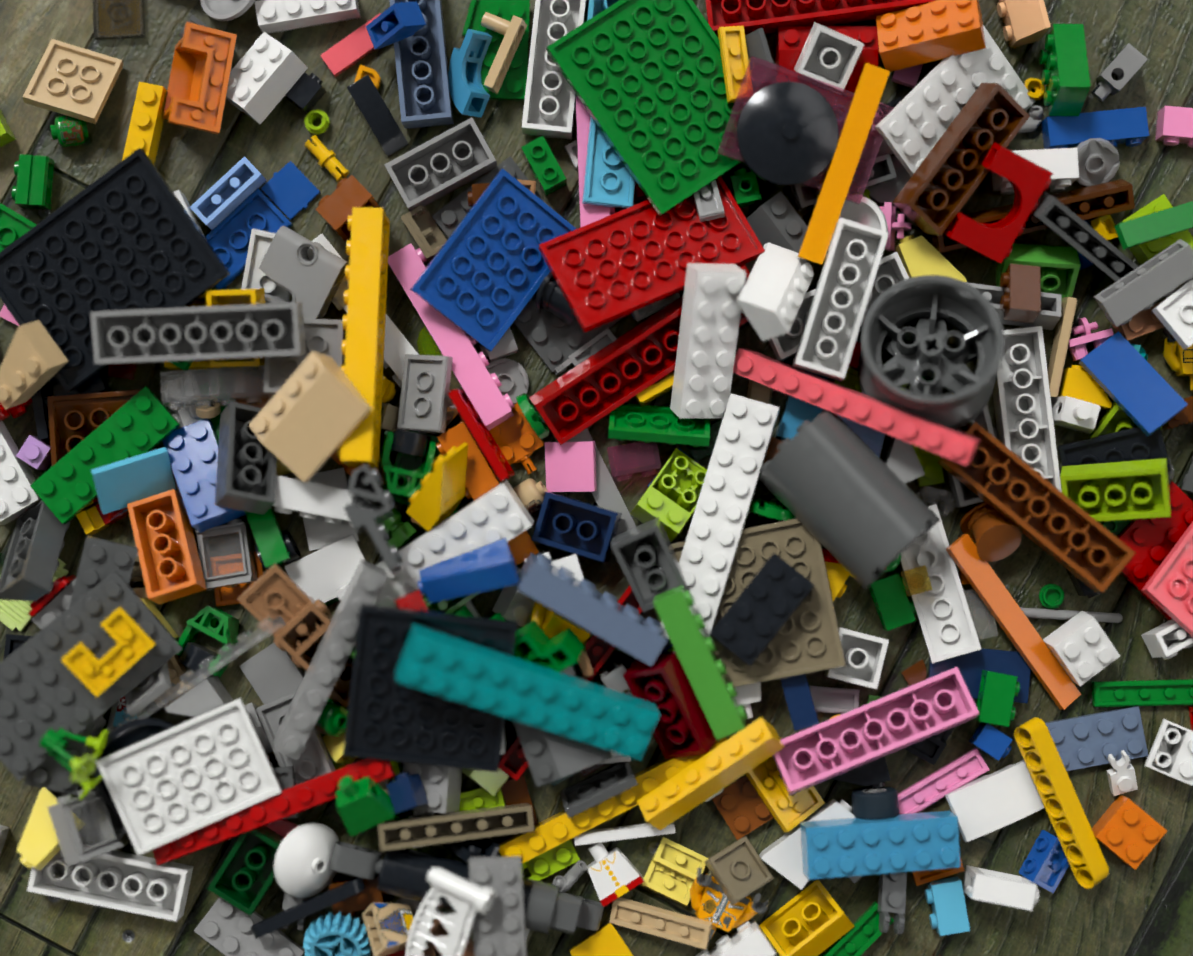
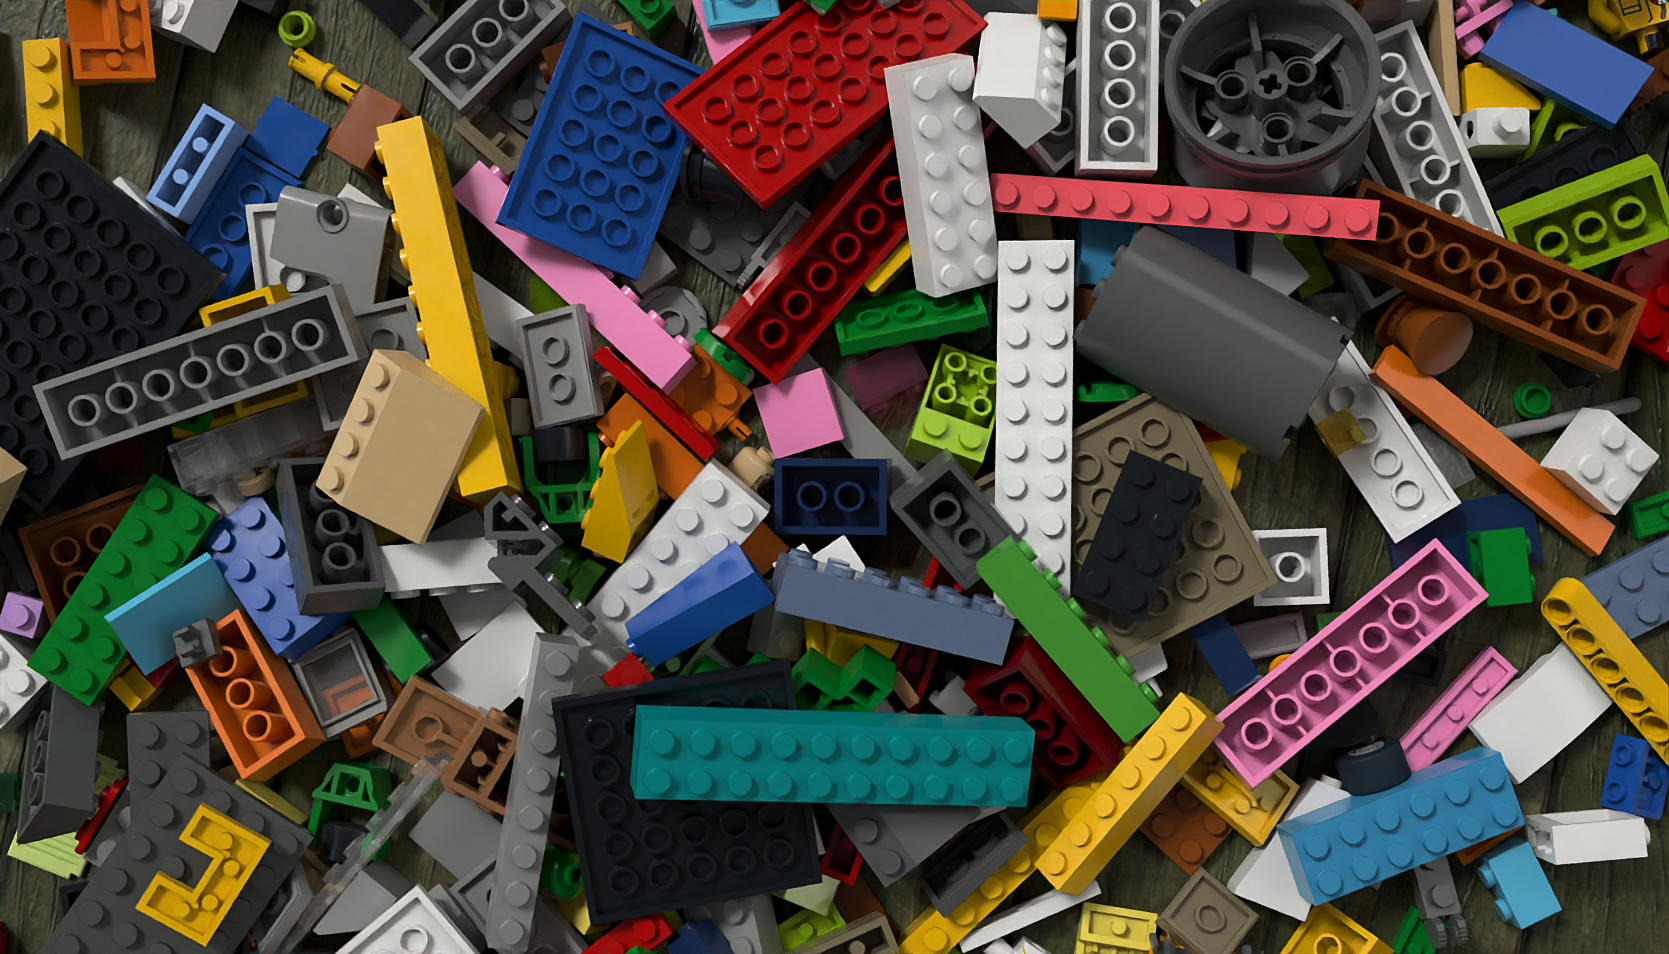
camera: 20 degrees left, 0 degrees up
green brick [868,573,917,631] -> none
reddish brown tile [900,659,926,686] -> none
blue brick [969,722,1012,761] -> none
none -> dark grey tile [172,618,223,669]

